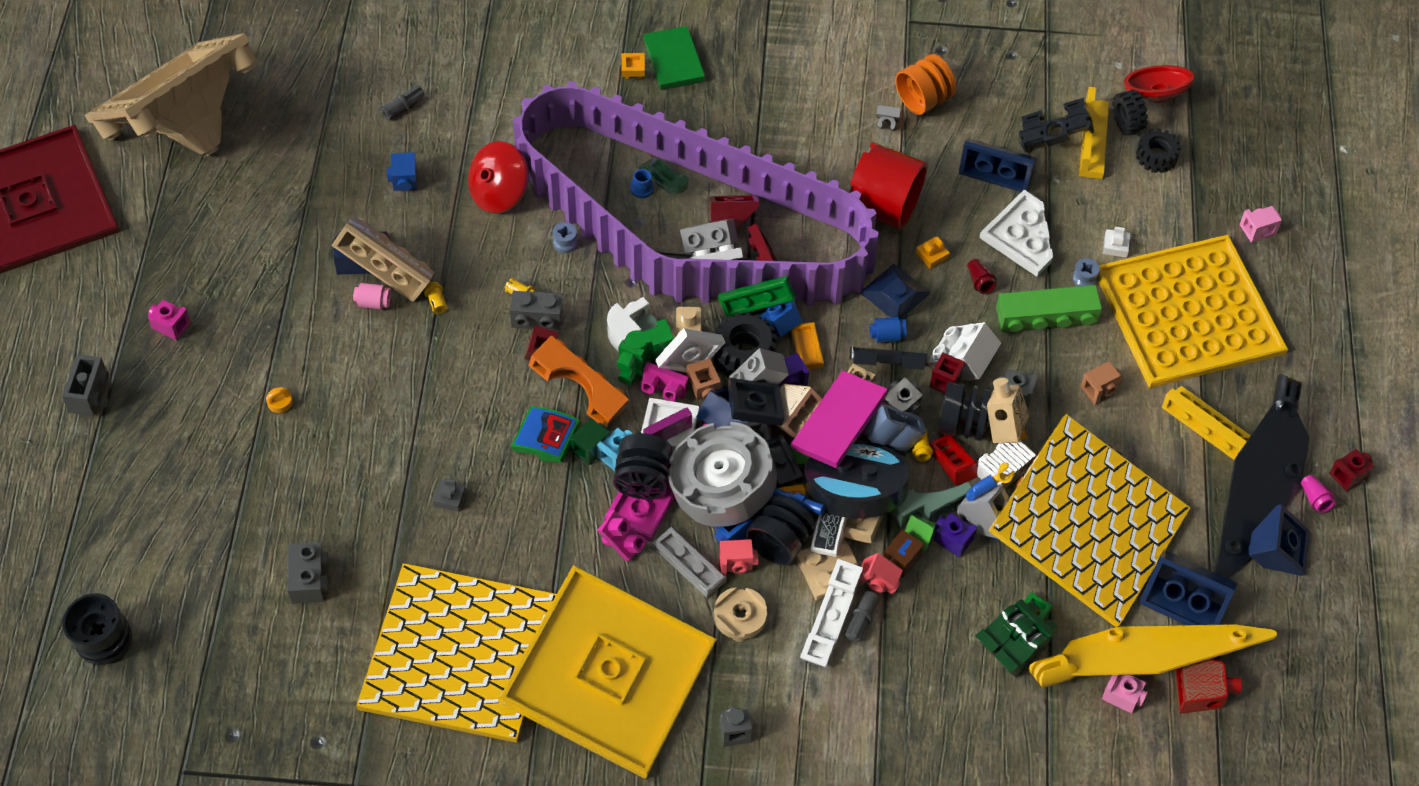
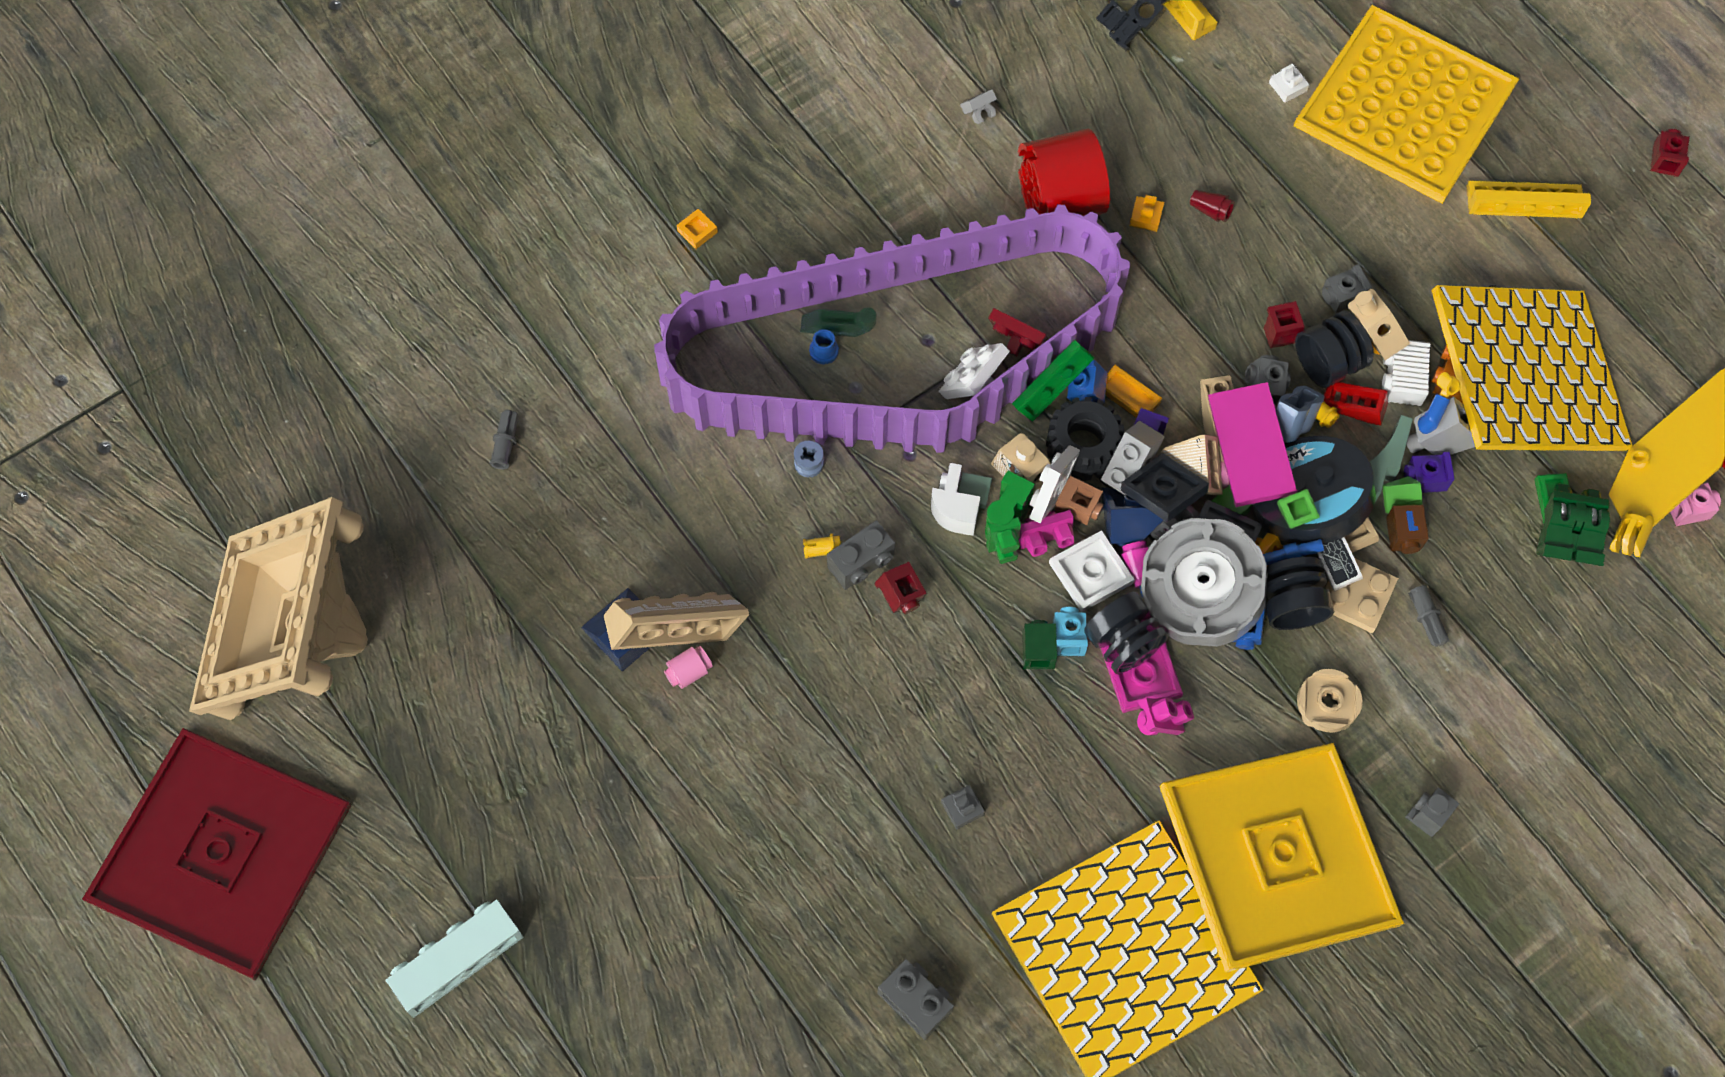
camera: 40 degrees left, 10 degrees up
dark grey brick [62,354,109,416] -> none
dark pink brick [148,300,191,341] -> none
light orange tile [266,387,293,413] -> none
blue brick [387,152,418,191] -> none
yellow pin [424,282,448,314] -> none
red dish [468,141,528,213] -> none
slope [511,406,581,463] -> none
orange arch [528,335,629,428] -> none
green tile [643,26,705,90] -> none
magenta tile [643,407,692,440] -> none
light grey tile [652,527,726,598] -> none
light grey brick [680,218,738,254] -> none
dark red slope [709,195,759,230] -> none
coral brick [719,539,758,577] -> none
white slope [800,559,863,668] -> none
black piece [849,347,928,370] -> none
coral brick [859,553,903,594] -> none
dark blue slope [861,264,930,319] -> none
blue brick [869,317,907,343] -> none
orange wheel [895,54,957,115] -> none
white slope [928,322,1001,381] -> none
dark blue slope [959,139,1037,192] -> none
white plate [980,190,1053,277] -> none
bright green brick [996,285,1102,332] -> none
sand blue wheel [1073,258,1100,287] -> none
nougat brick [1081,361,1123,405] -> none
dark blue slope [1139,550,1238,625] -> none
black wing [1214,374,1310,578] -> none
dark blue slope [1249,504,1310,576] -> none
dark pink cone [1301,475,1336,513] -> none
none -> light aqua brick [386,899,524,1018]
none -> bright green slope [1277,489,1320,529]

